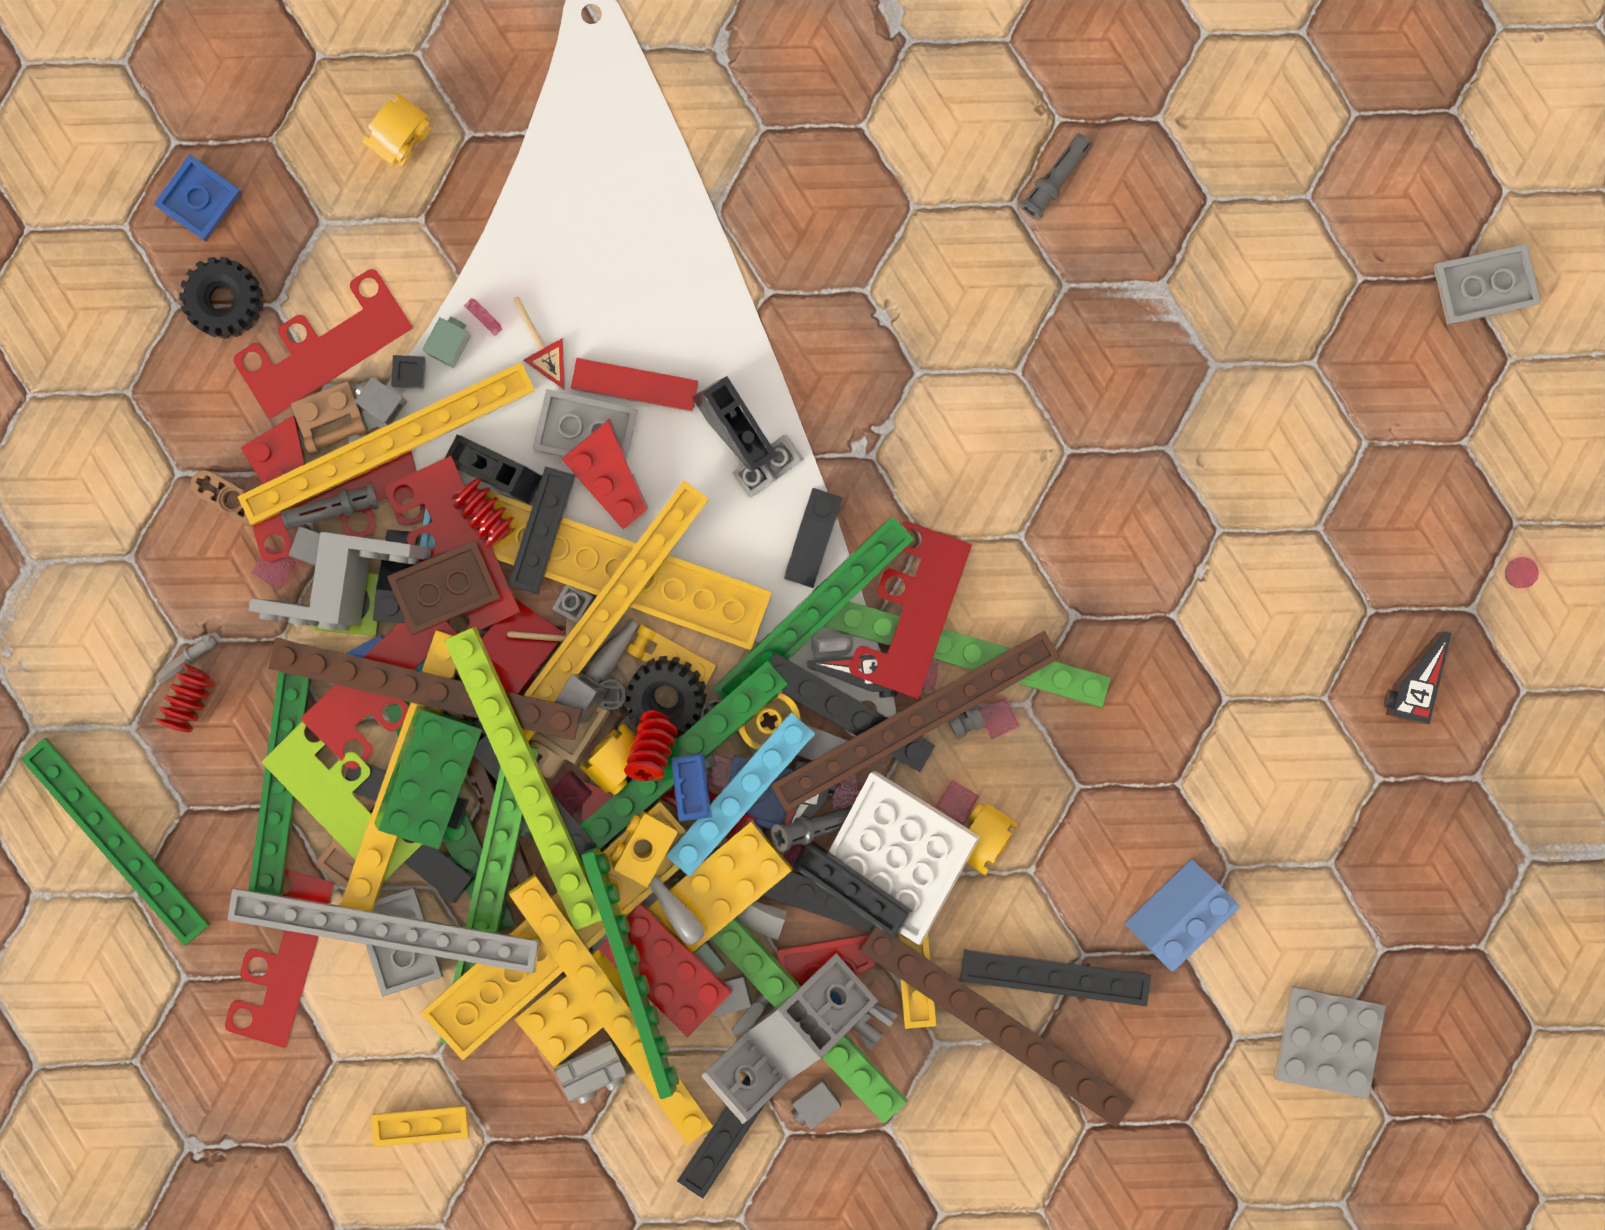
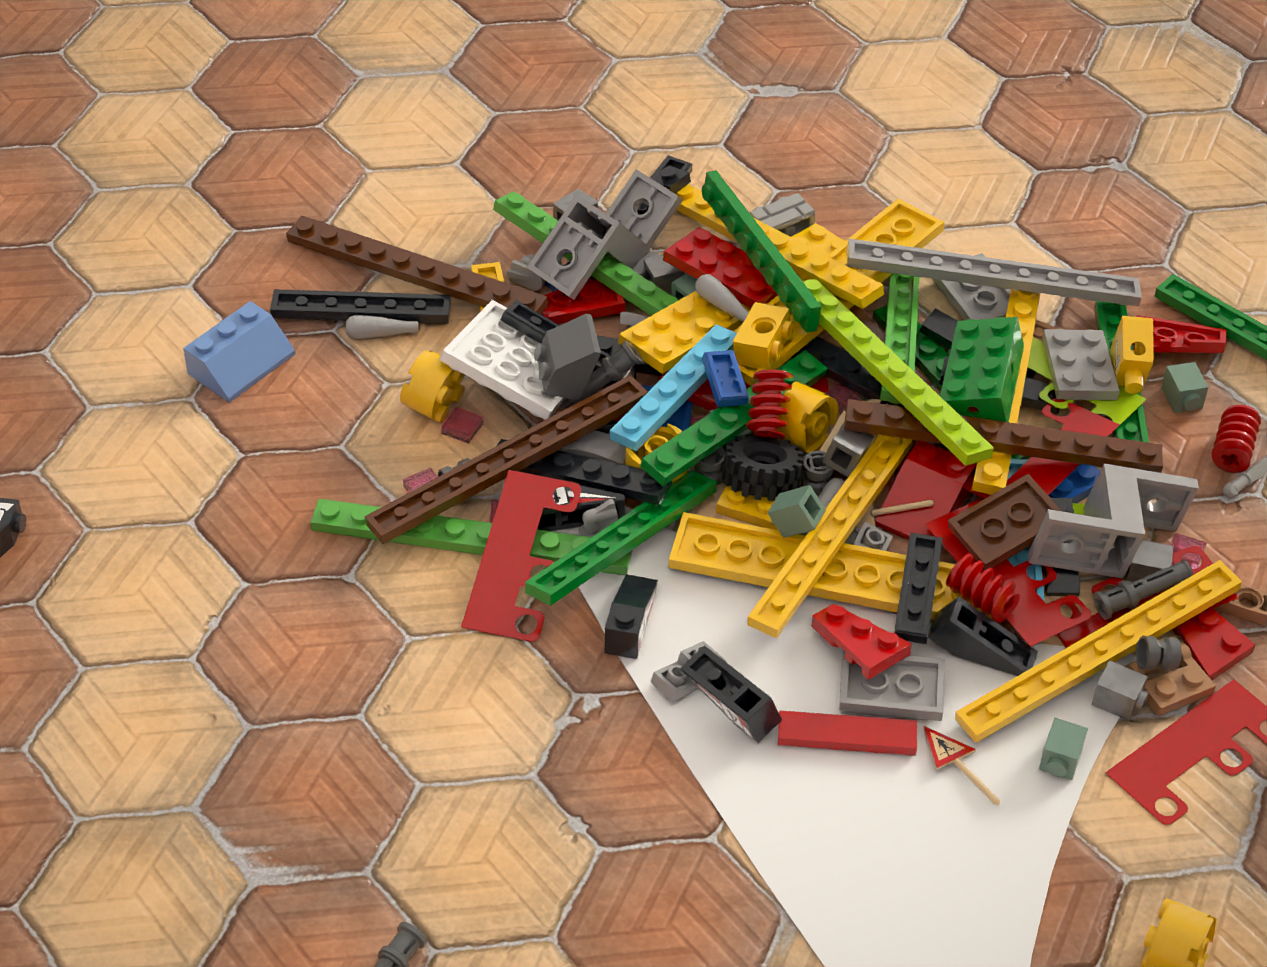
camera: 170 degrees right, 40 degrees down
red piece [225,869,334,1048] -> none
yellow plate [371,1105,470,1147] -> none
black plate [391,355,426,389] -> none
clear pink tile [464,298,502,336] -> none
light grey plate [1274,986,1386,1098] -> none
none -> light grey piece [346,315,418,339]
none -> dark grey slope [534,314,601,400]
none -> black plate [652,166,691,194]
none -> sand green brick [768,485,826,538]
none -> light grey plate [1042,329,1120,400]
none -> yellow torso [1109,316,1154,394]
none -> red wing [1133,315,1226,354]
none -> dark grey wheel [1136,636,1182,671]
none -> sand green brick [1161,362,1209,413]

